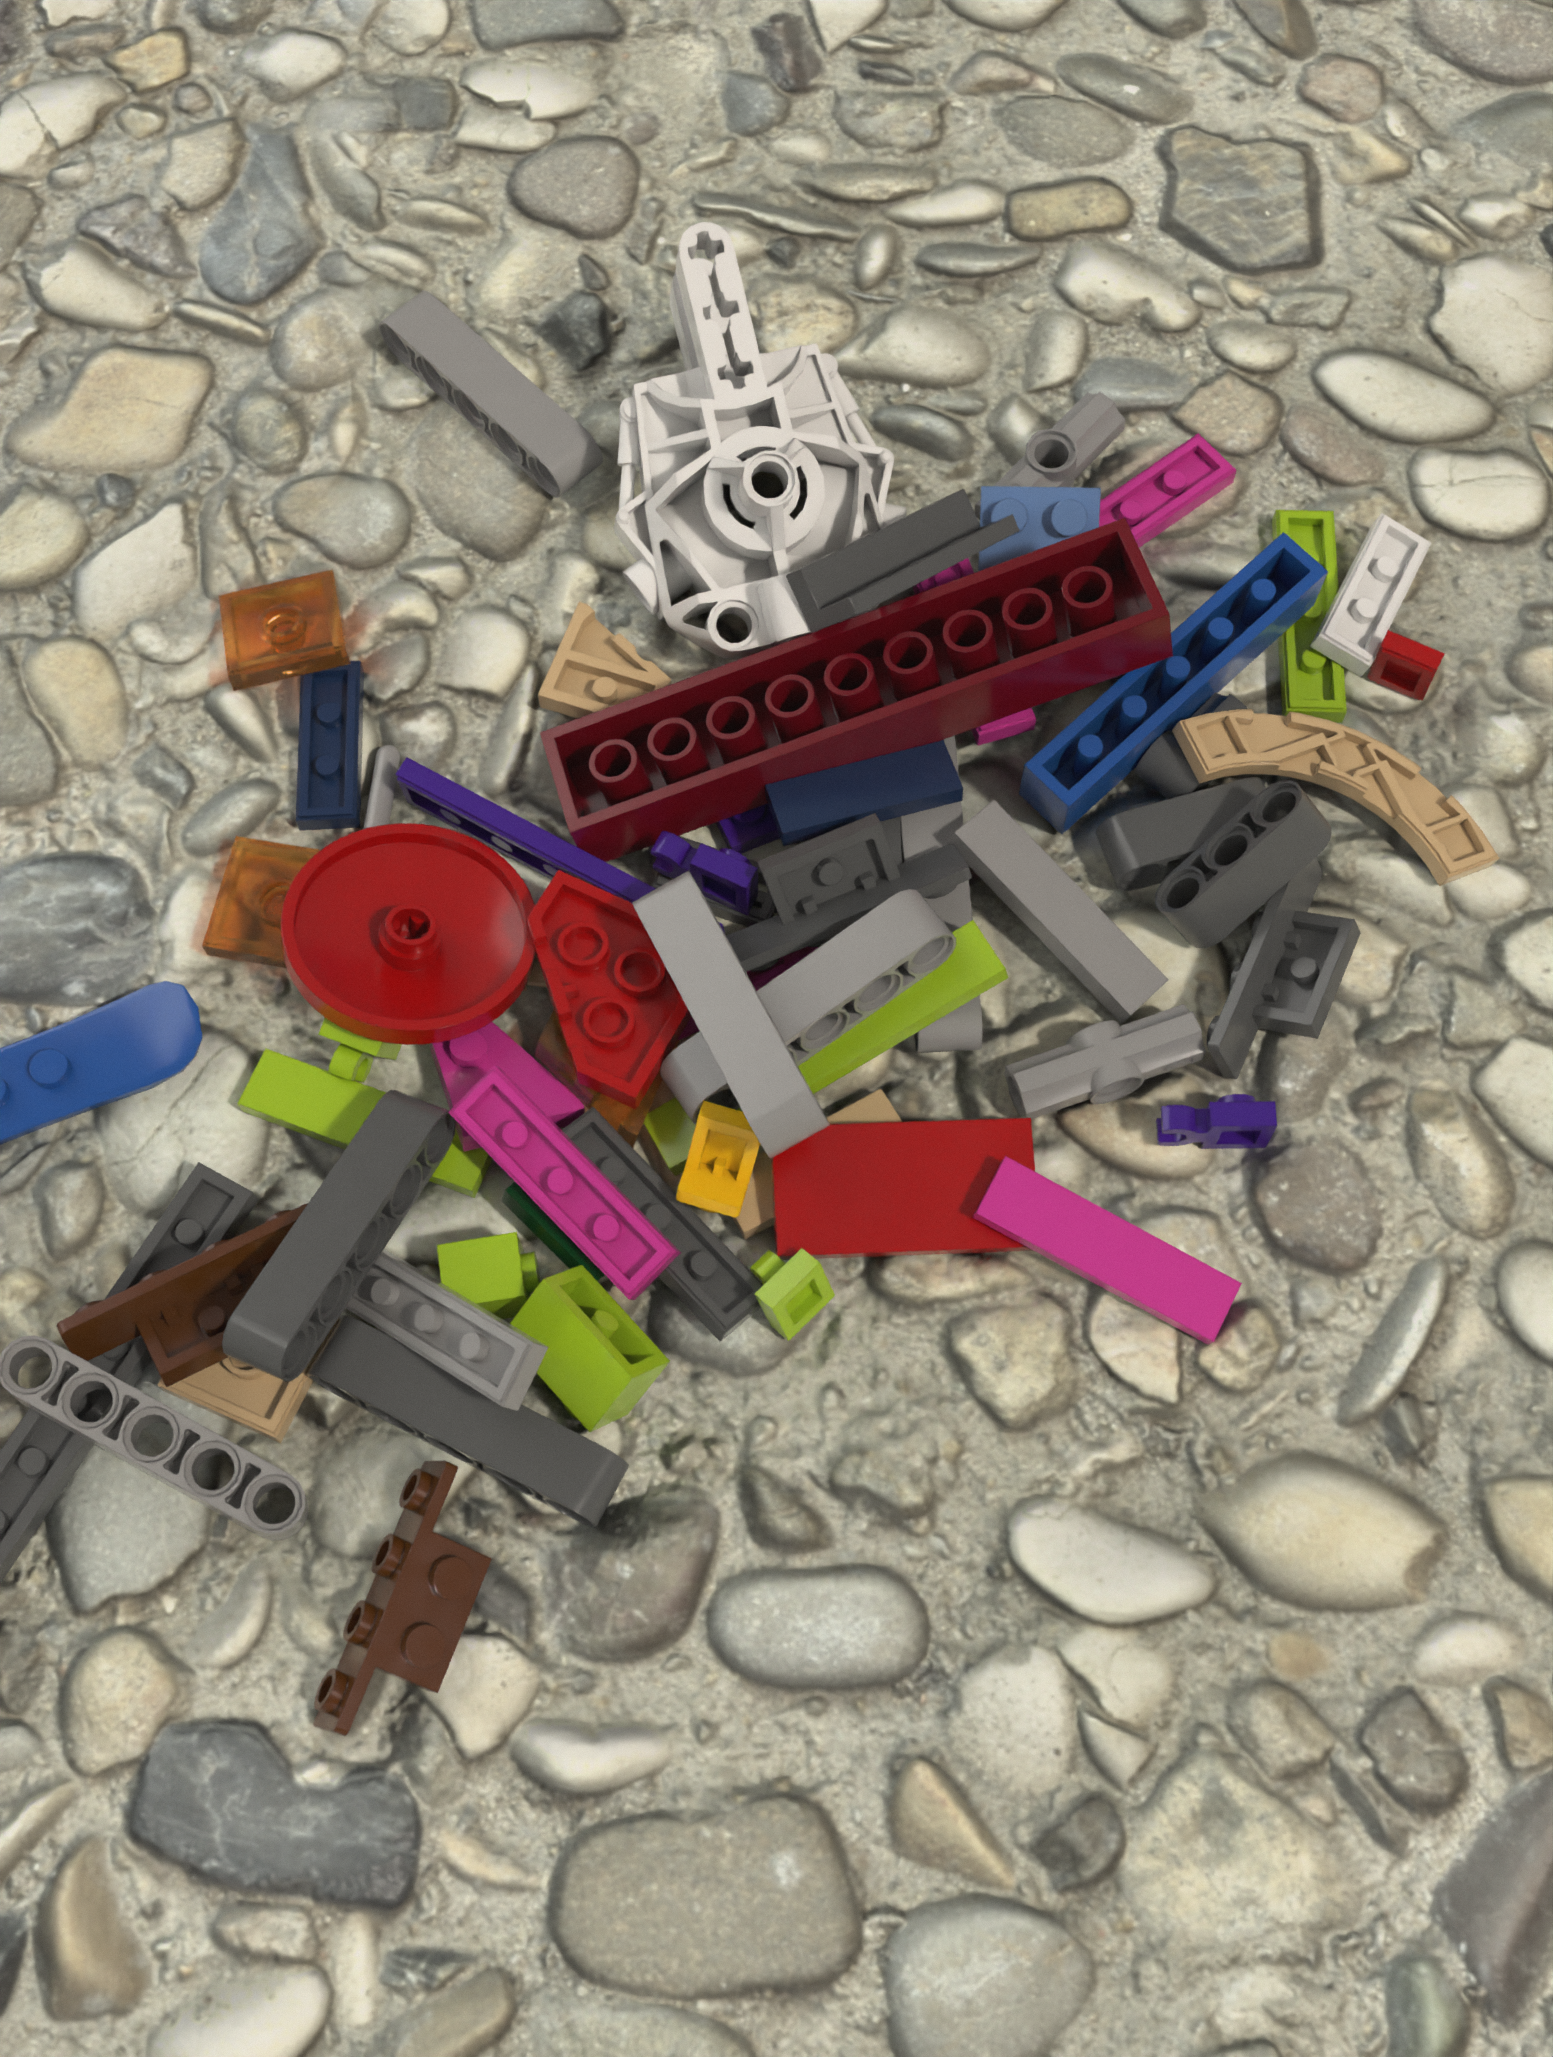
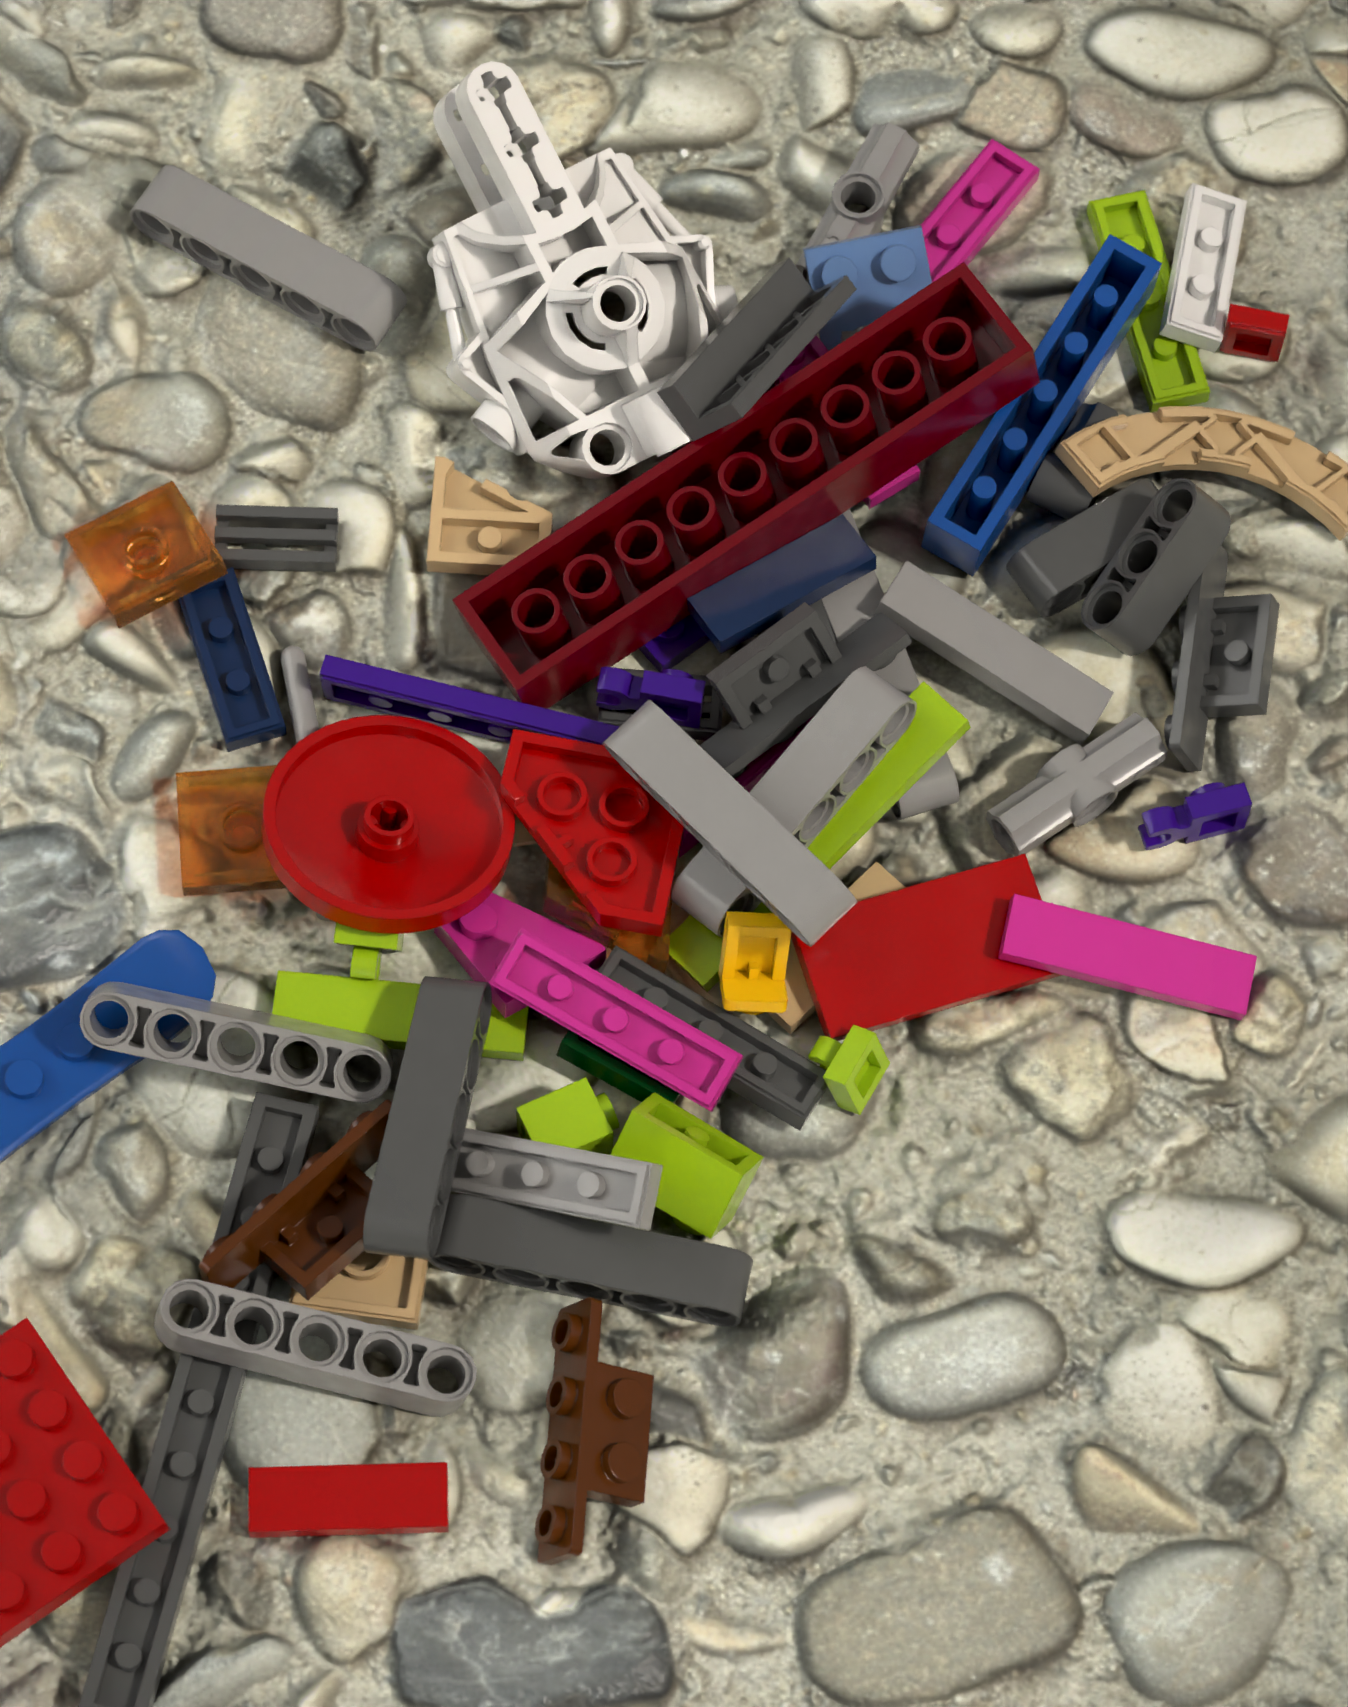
camera: 20 degrees left, 0 degrees up
none -> light grey beam [80,982,393,1103]
none -> dark grey tile [213,504,339,572]
none -> red tile [248,1462,449,1538]

